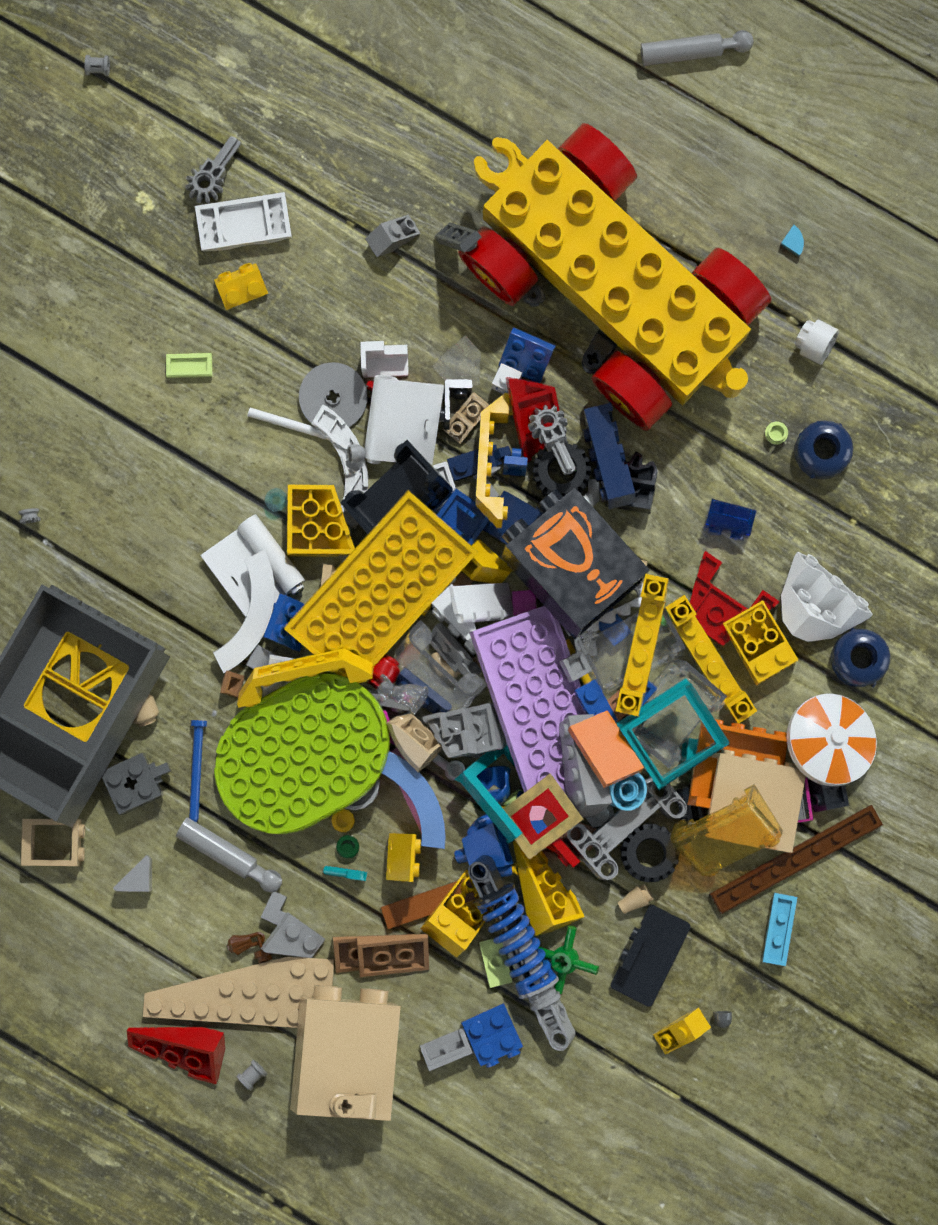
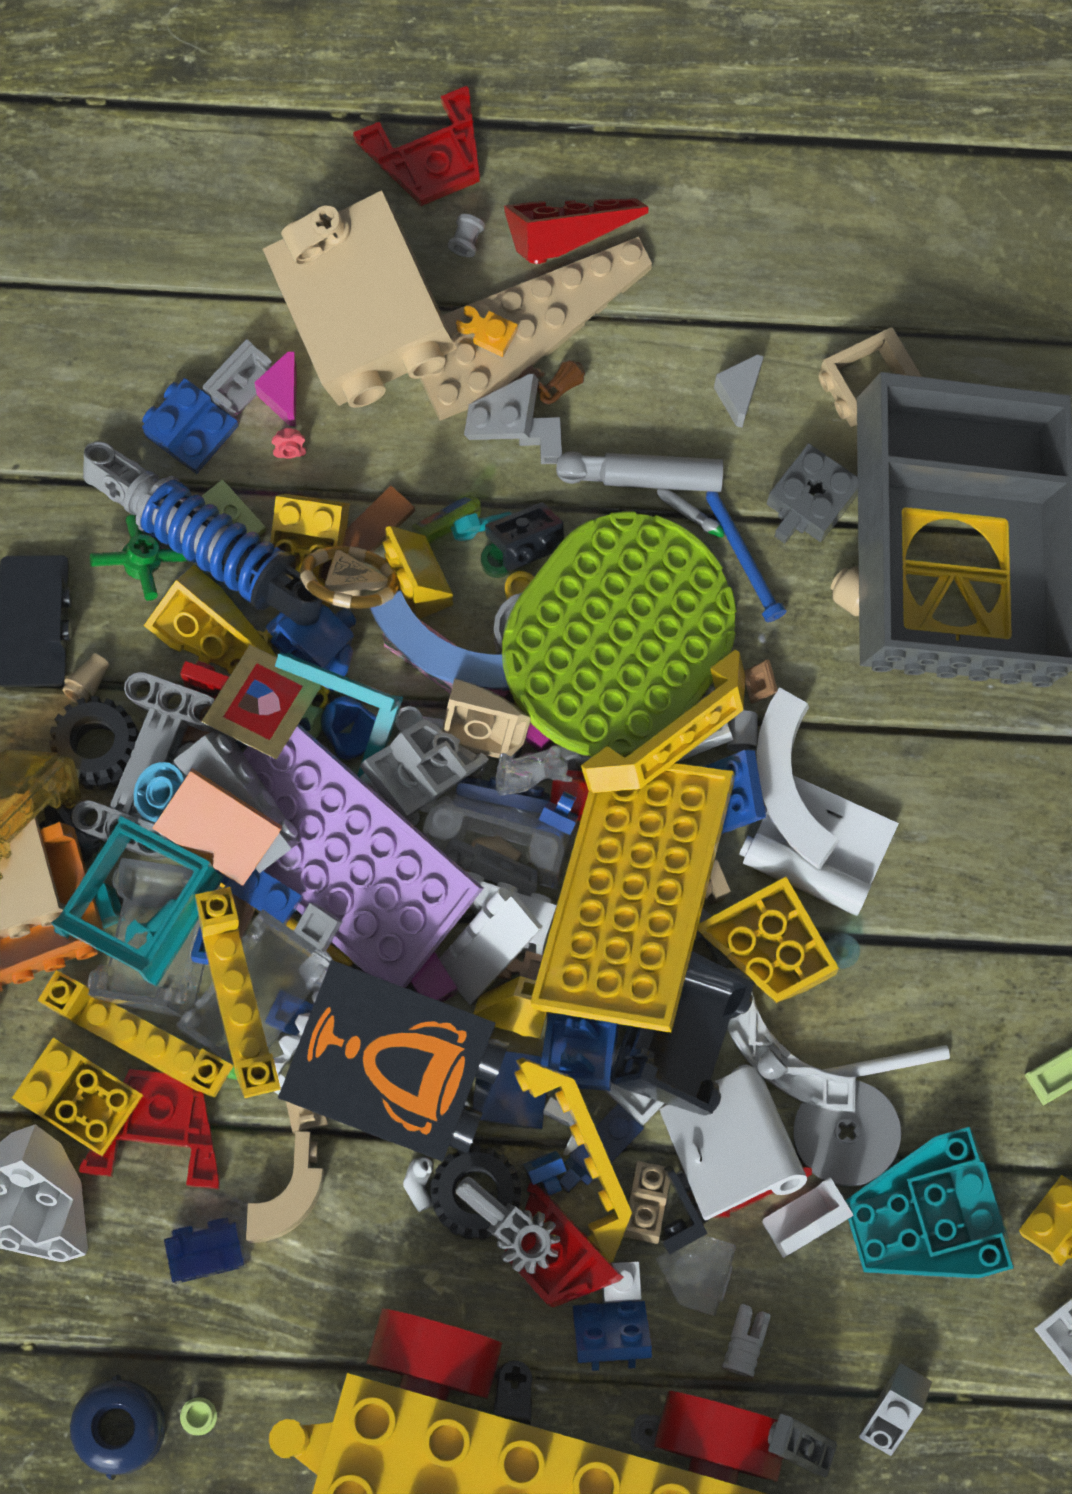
camera: 150 degrees right, 10 degrees down
medium nougat slope [332,934,429,977] -> none
dark blue wedge [582,403,635,509] -> none
black plate [605,451,658,514] -> none
none -> teal bar [125,898,176,952]
none -> tan arch [246,1131,325,1243]
none -> dark pink slope [254,352,297,426]
none -> coral plate [272,428,306,459]
none -> piece [300,546,400,609]
none -> red wing [353,86,480,206]
none -> clear neon green slope [412,495,481,544]
none -> light orange plate [456,306,518,357]
none -> black bracket [485,502,564,571]
none -> blue tile [538,791,579,835]
none -> light grey piece [657,489,725,538]
none -> white hinge [722,1304,770,1378]
none -> teal wedge [845,1127,1014,1278]

